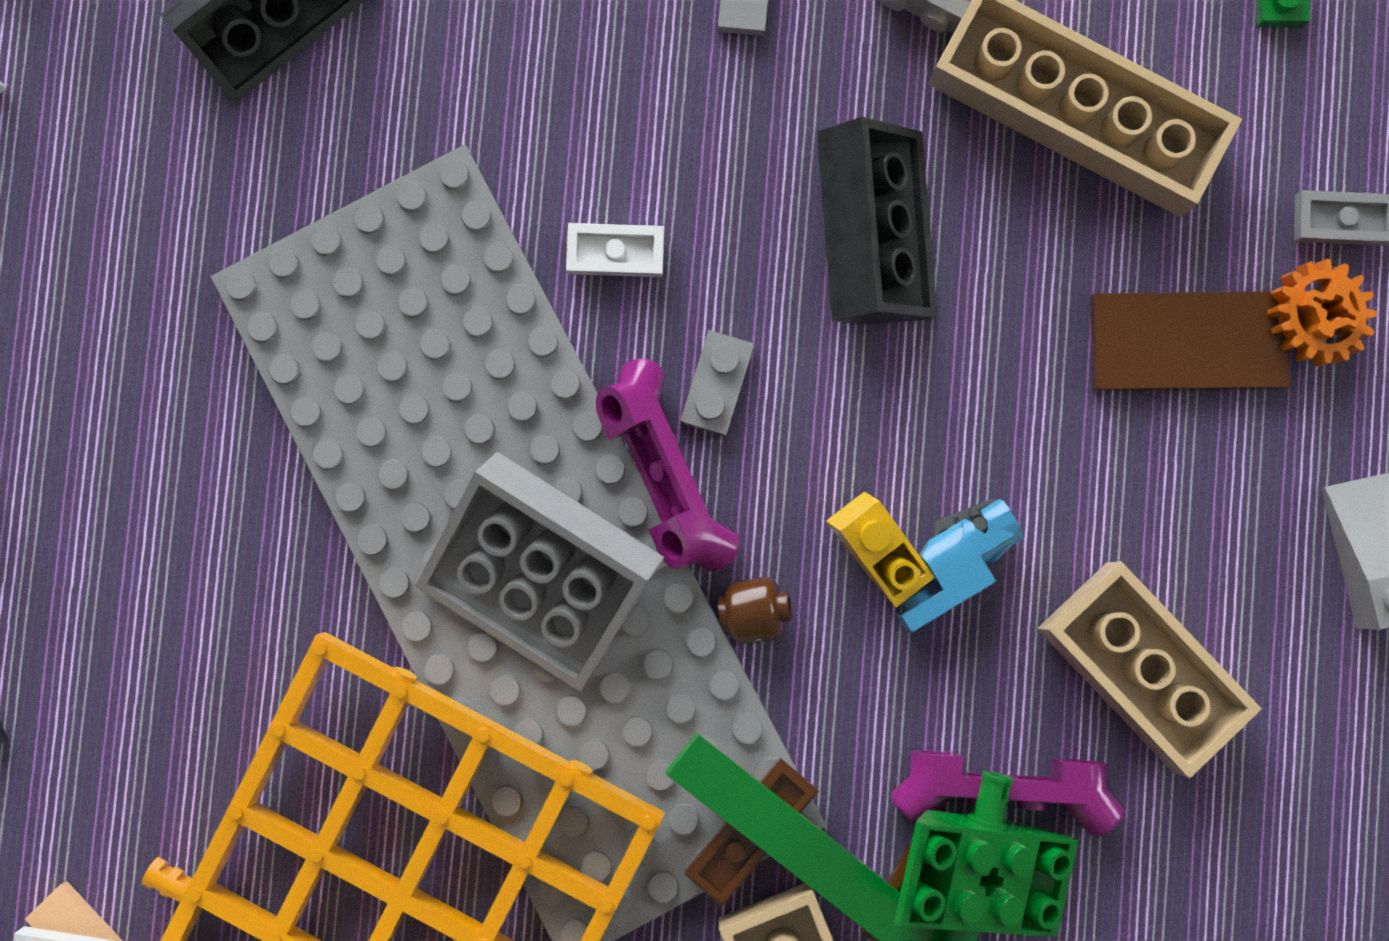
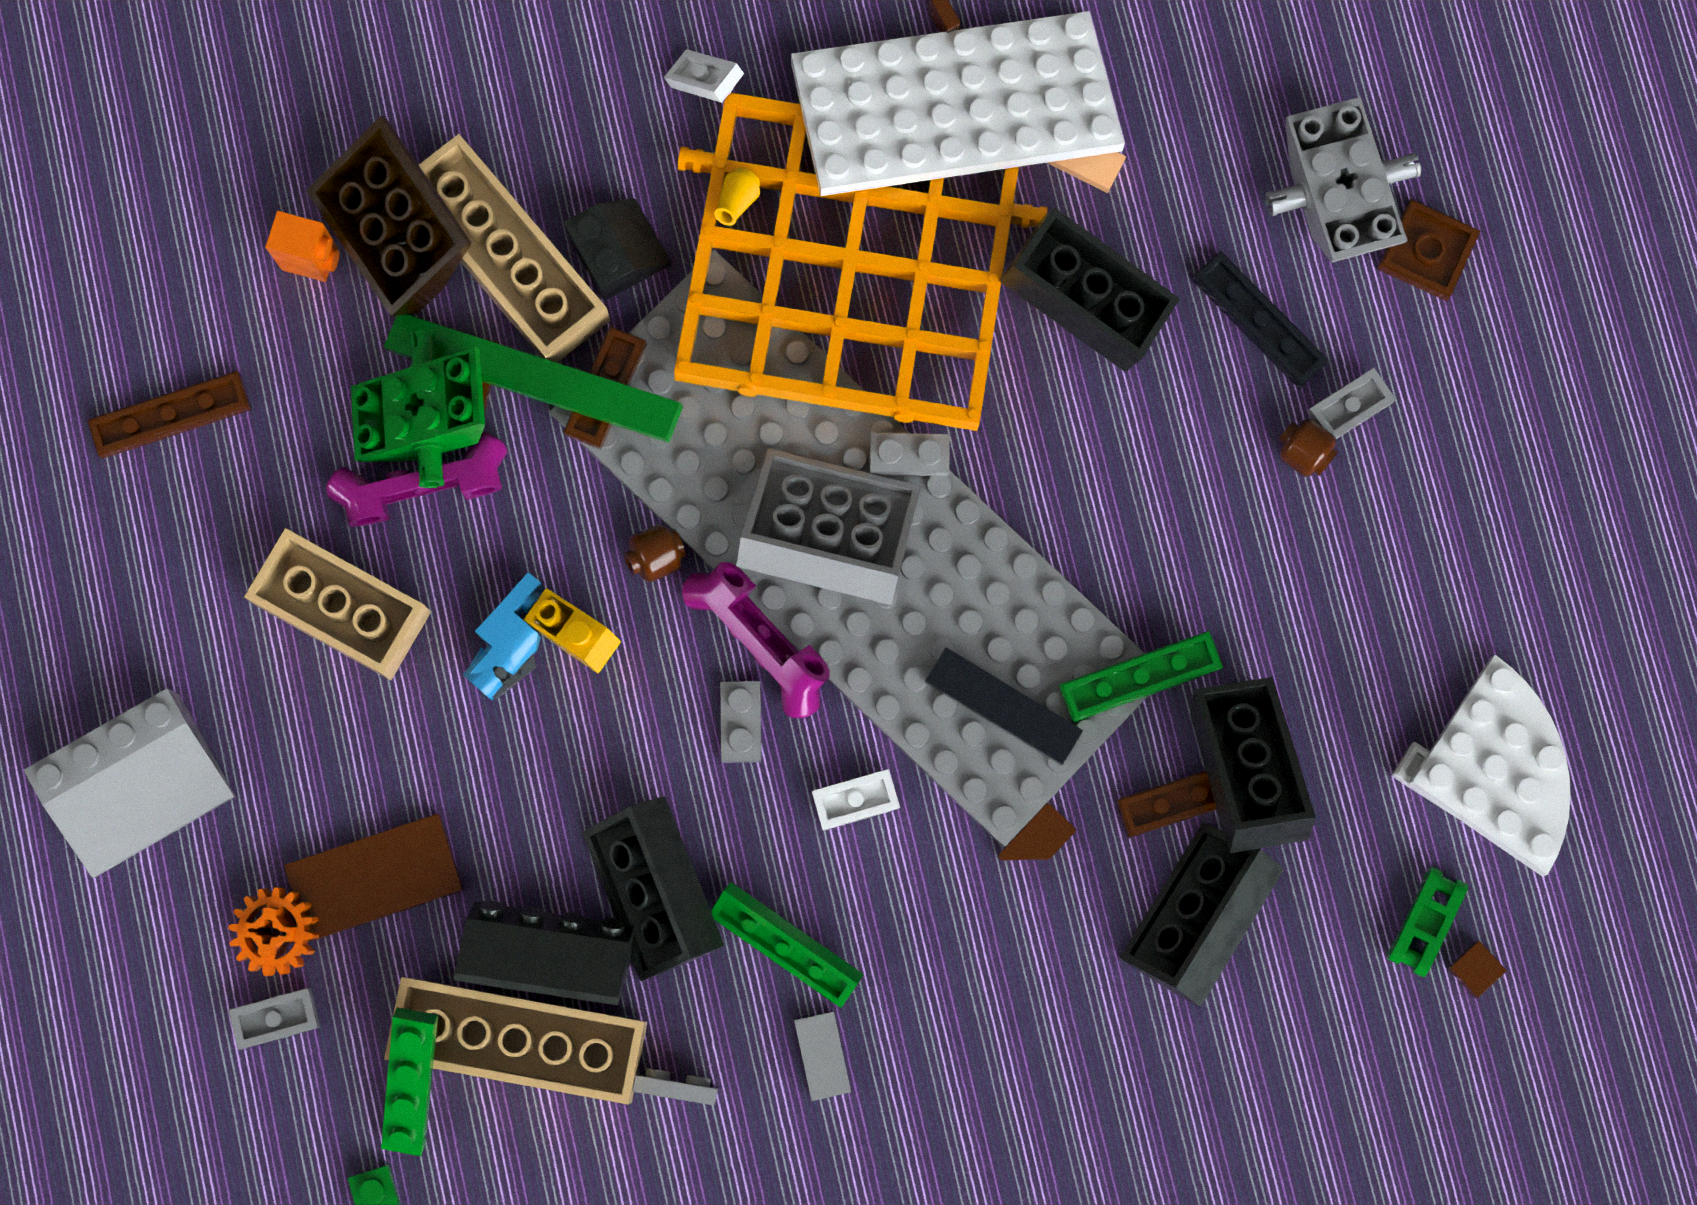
camera: 155 degrees right, 5 degrees down
none -> green plate [381,1007,438,1156]
none -> pearl dark grey slope [454,900,634,1005]
none -> green plate [711,882,864,1008]
none -> light grey plate [870,433,950,476]
none -> black tile [925,647,1083,766]
none -> reddish brown tile [997,803,1077,861]
none -> pearl dark grey brick [999,207,1180,372]
none -> green tile [1058,631,1223,723]
none -> reddish brown tile [1116,771,1217,839]
none -> pearl dark grey brick [1190,677,1316,853]

